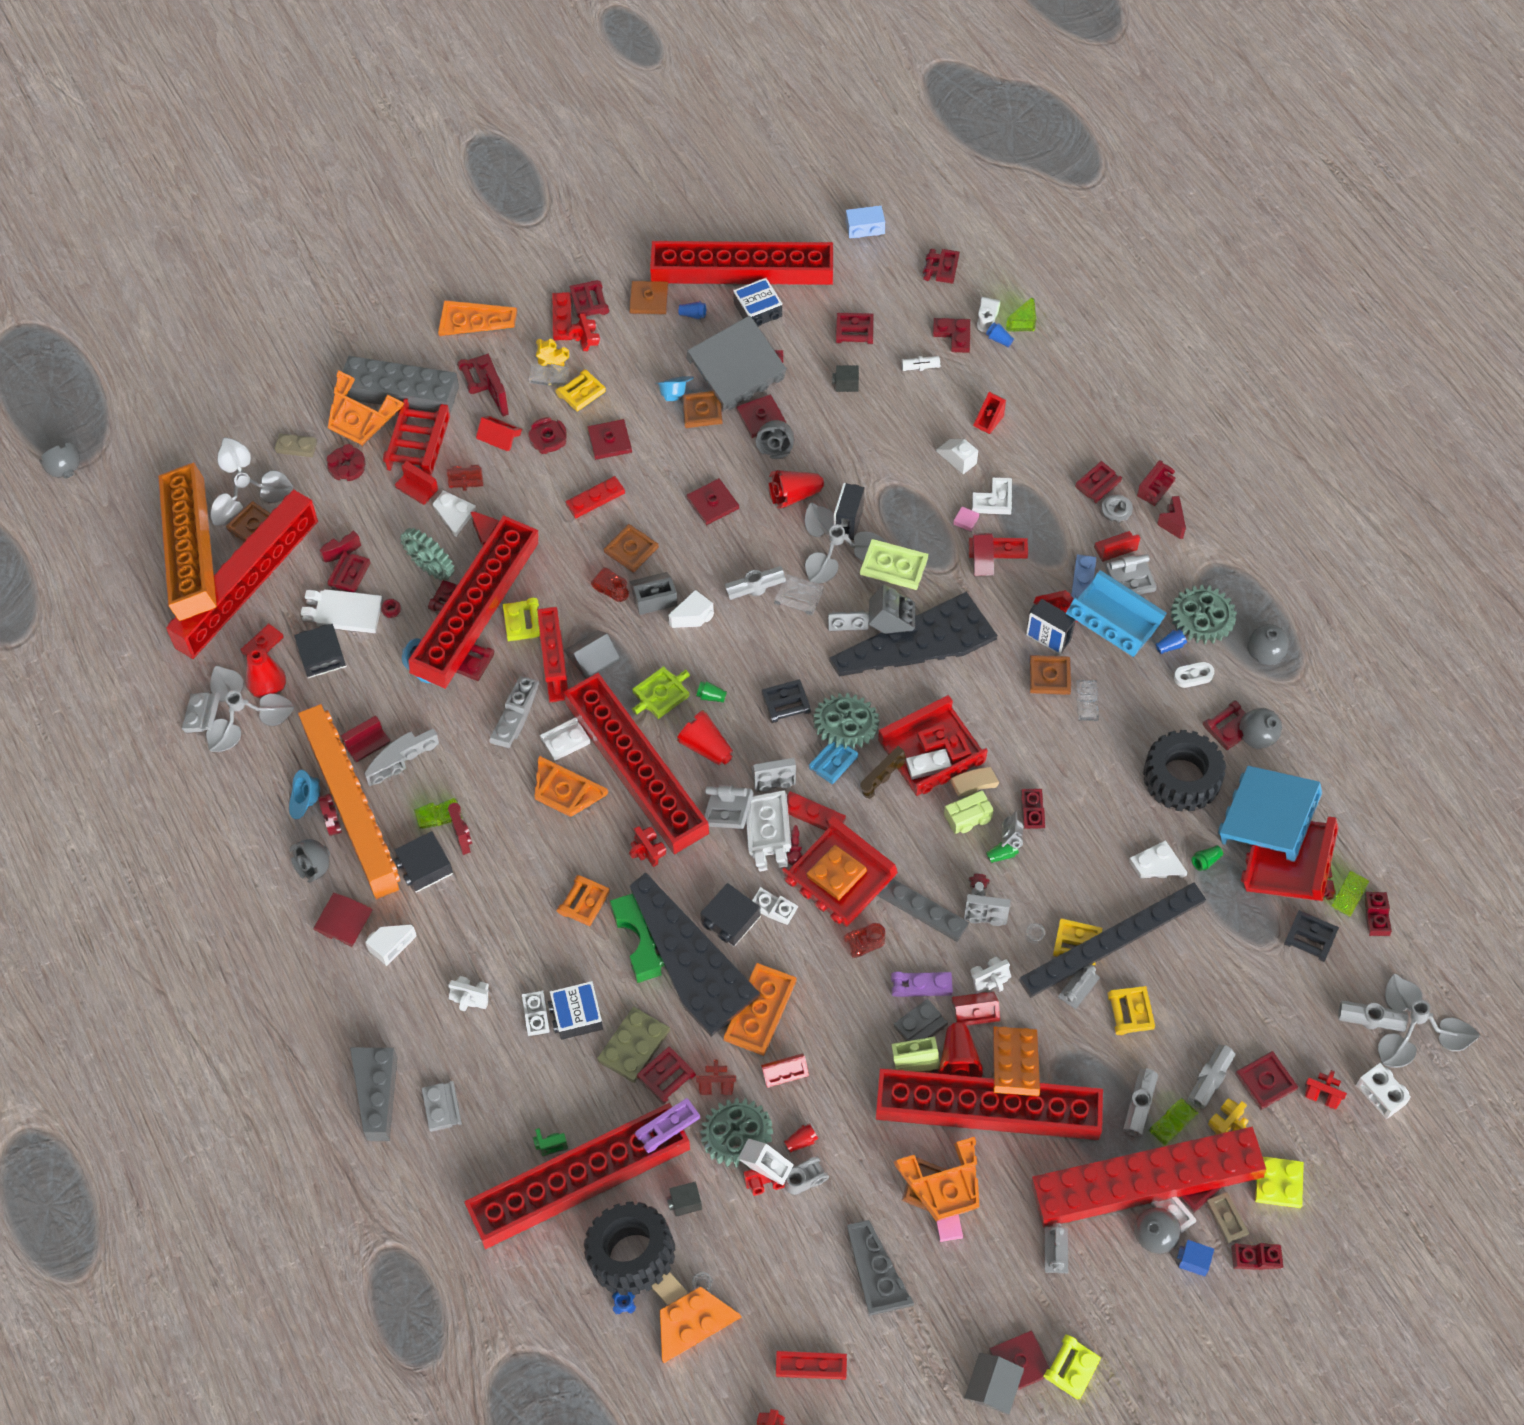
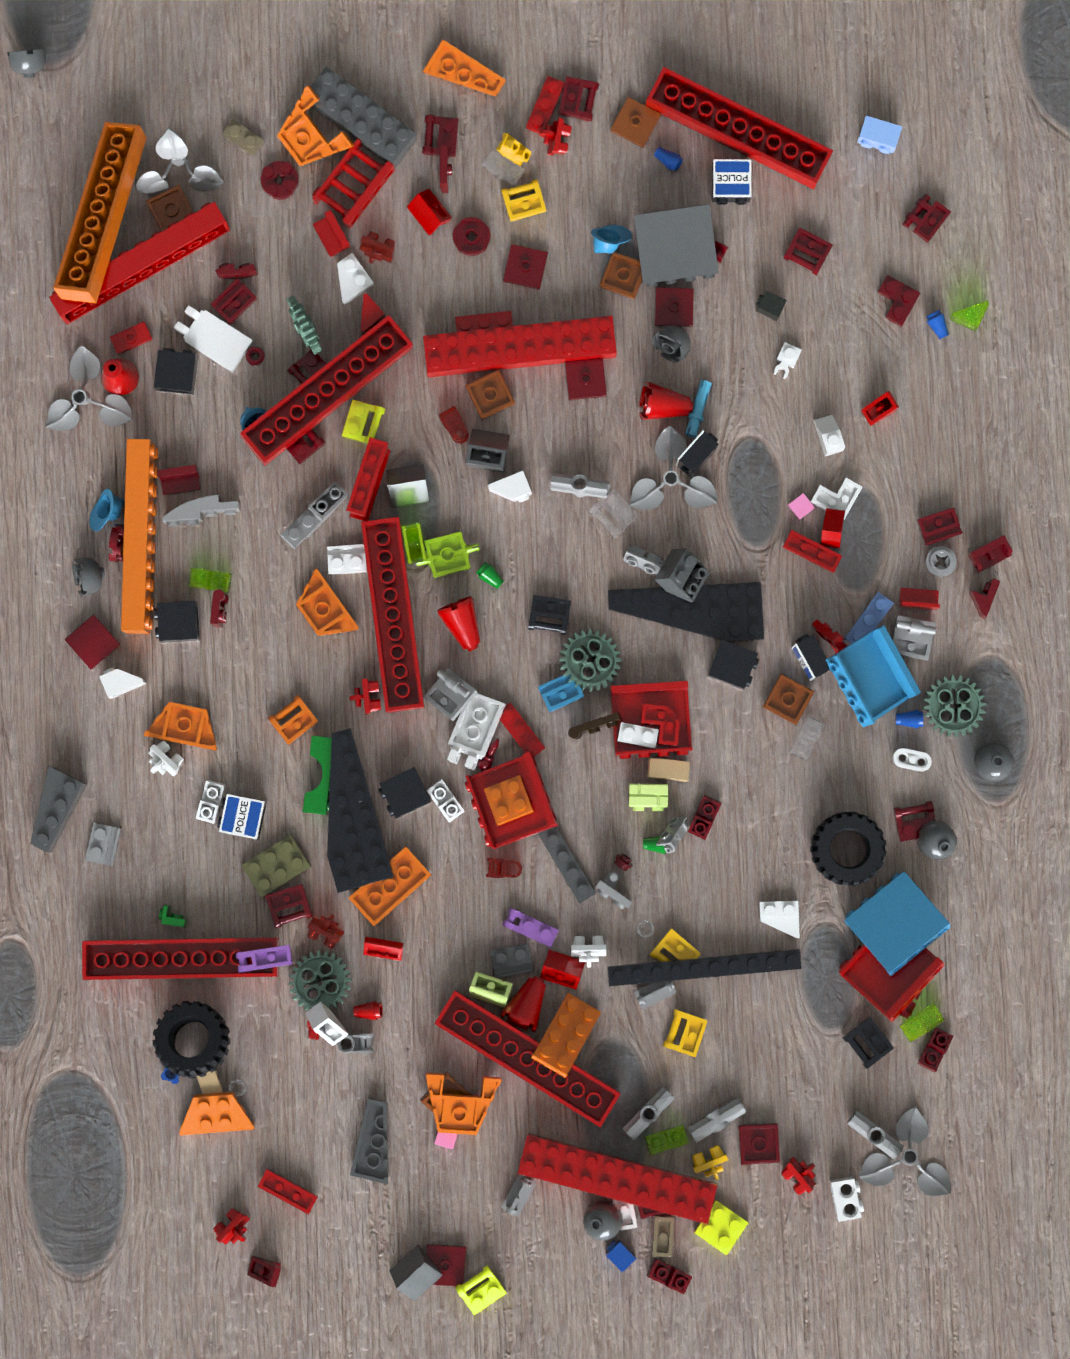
camera: 30 degrees right, 25 degrees up
light grey plate [182,692,220,733] -> none
pearl dark grey brick [667,1181,702,1217] -> none
light grey plate [751,758,796,792] -> none
yellowish green plate [860,539,928,590] -> none
white pin [902,356,940,371] -> none
dark red slope [973,533,994,576] -> none
white piece [977,297,1000,333] -> none
green cone [1191,845,1223,871] -> none
none -> orange wing [144,702,217,751]
none -> clear neon green slope [401,523,427,564]
none -> red brick [423,316,617,378]
none -> medium azure pin [685,380,712,438]
none -> black piece [707,640,760,690]
none -> white plate [774,342,802,379]
none -> red slope [821,508,845,549]

